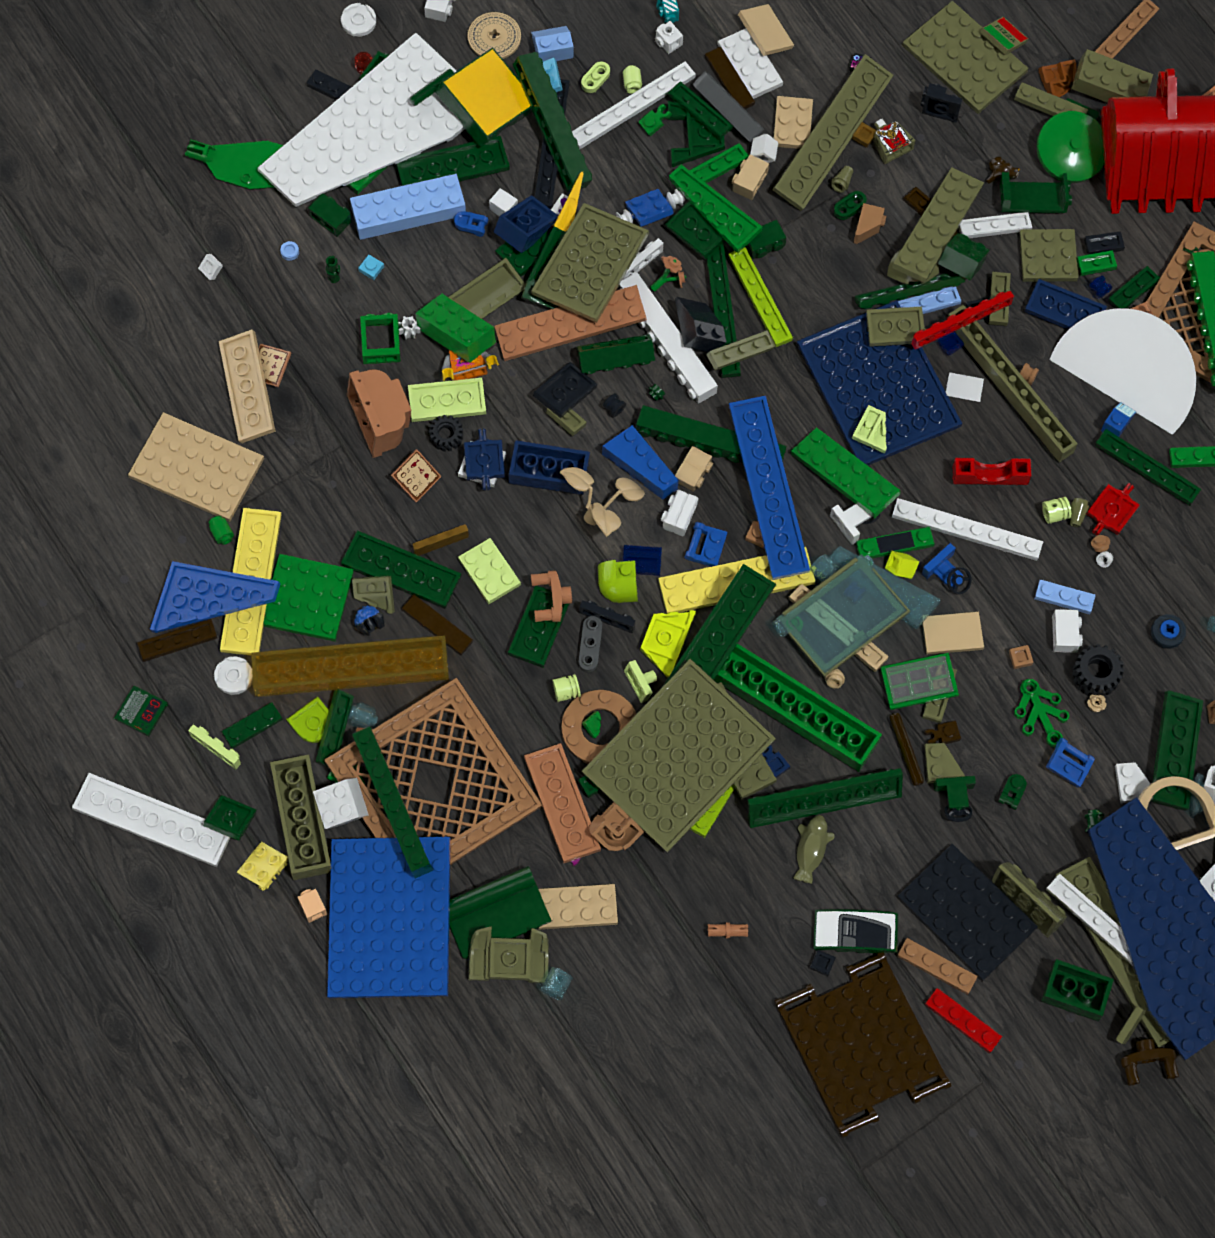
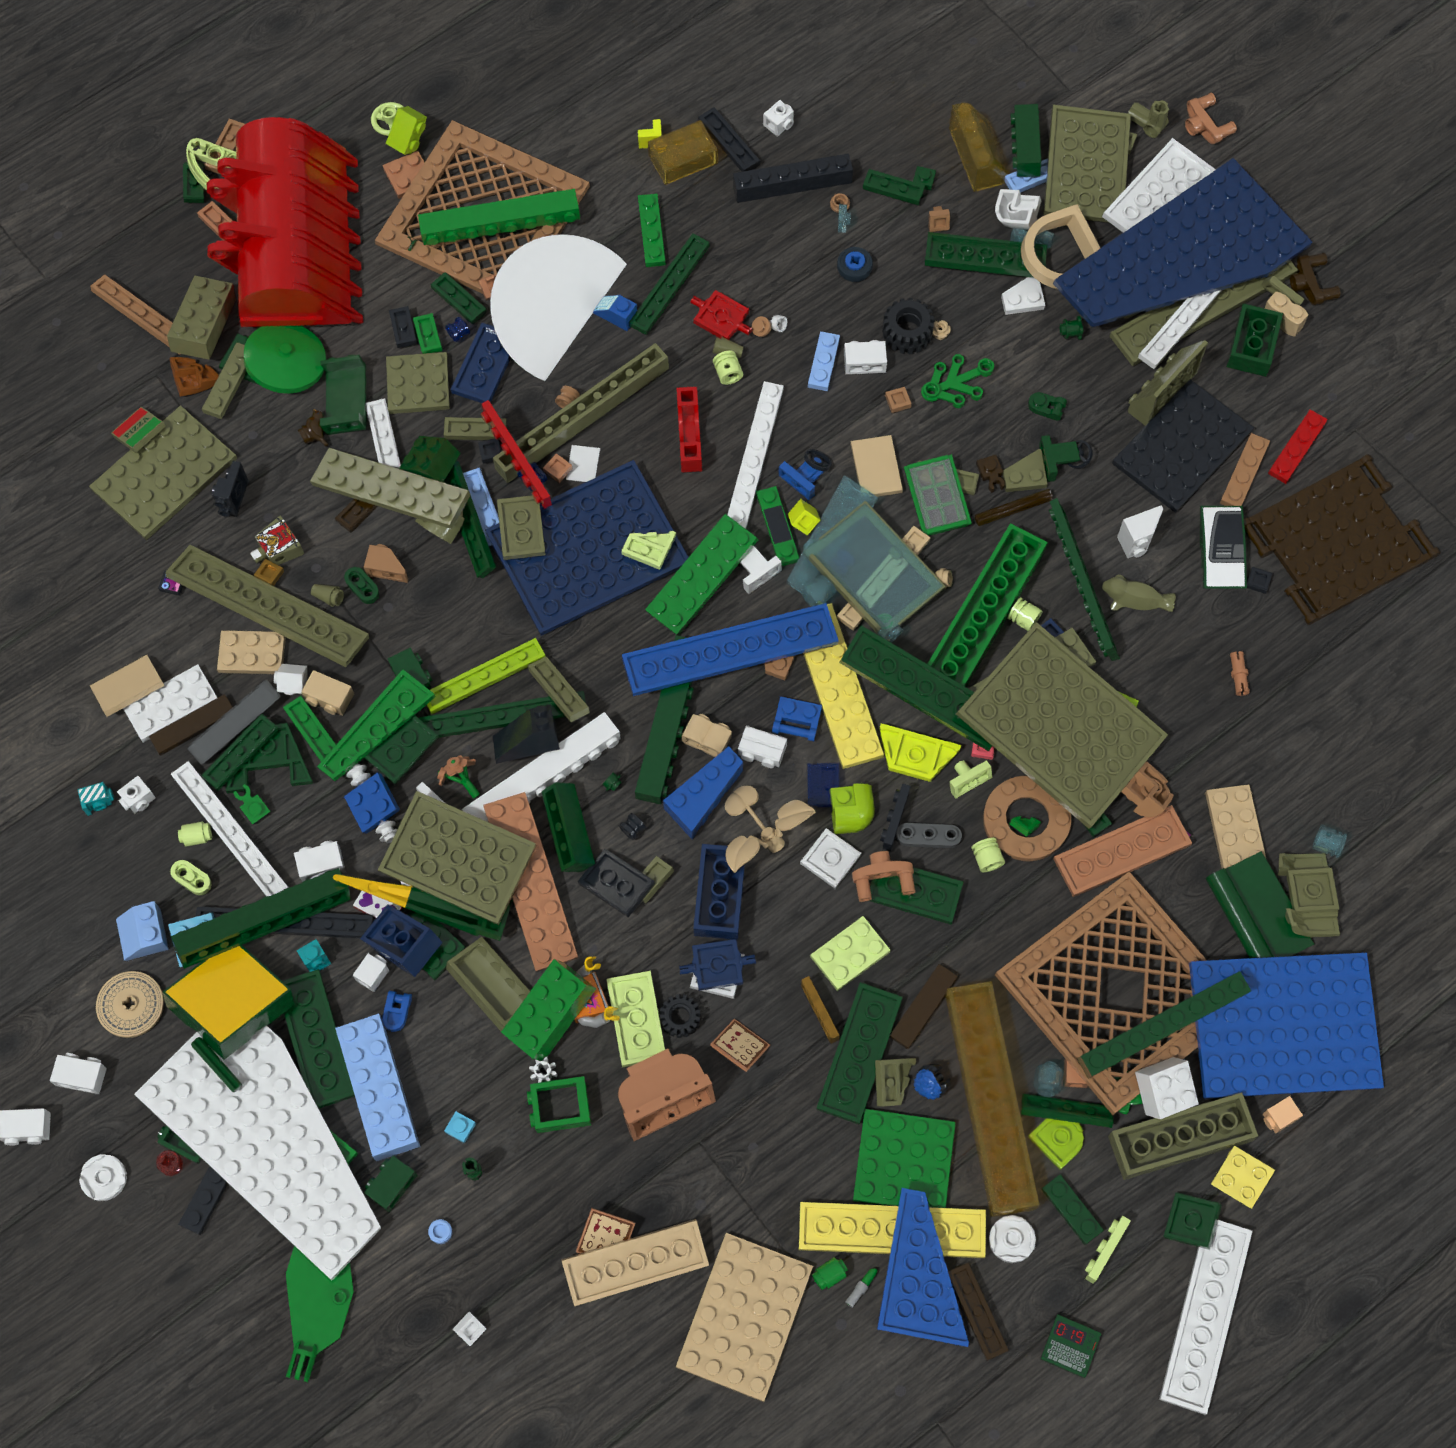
camera: 90 degrees left, 0 degrees up
blue plate [1046,737,1095,788] -> none
none -> white brick [294,841,346,882]
none -> teal brick [297,939,331,972]
none -> nougat plate [543,454,573,483]
none -> white tile [800,828,861,889]
none -> light grey piece [845,1269,878,1308]
none -> yellowish green piece [1008,597,1042,631]
none -> white slope [1117,505,1163,558]
none -> tan brick [1264,292,1308,337]

